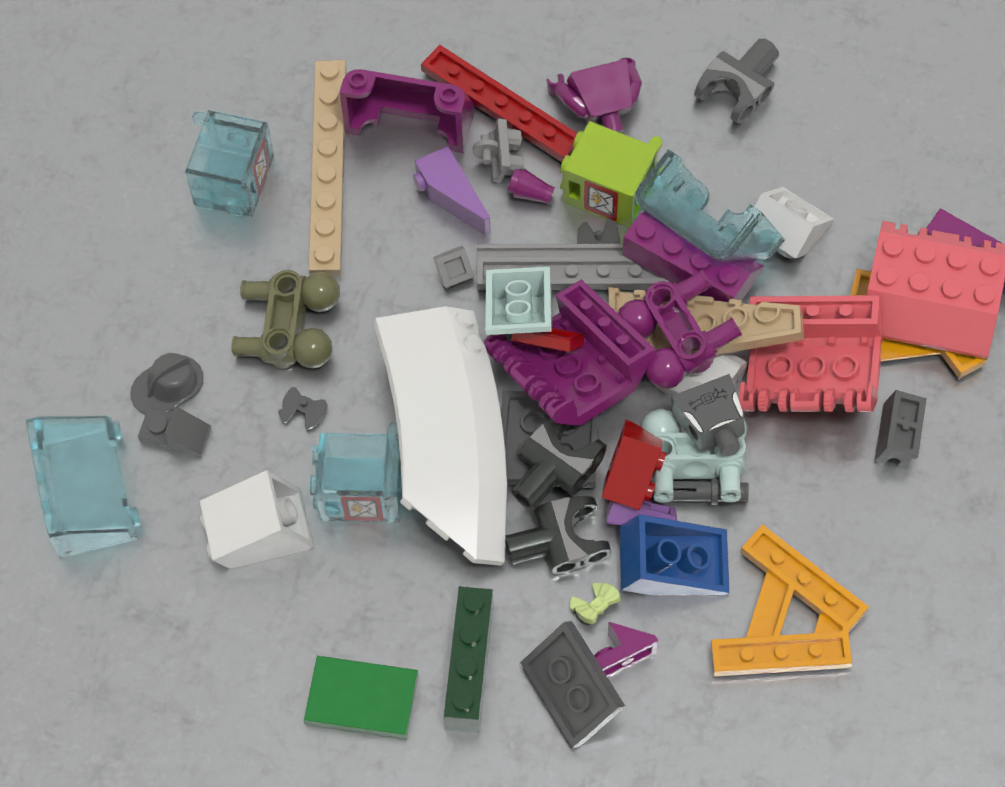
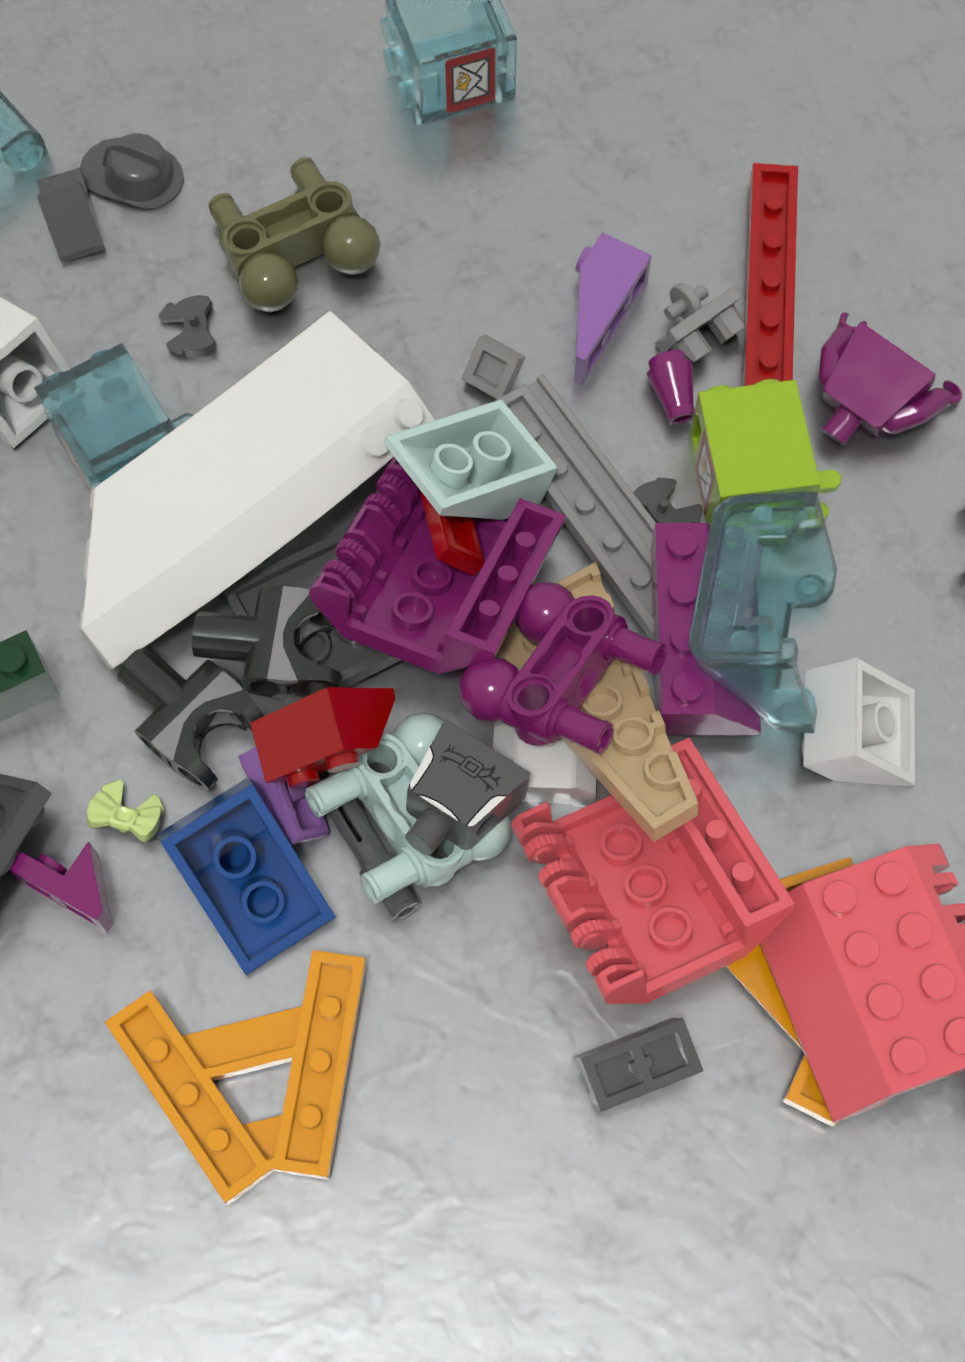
camera: 55 degrees right, 5 degrees up
tan plate [309,60,346,276] -> none
magenta windscreen [339,69,474,153] -> none

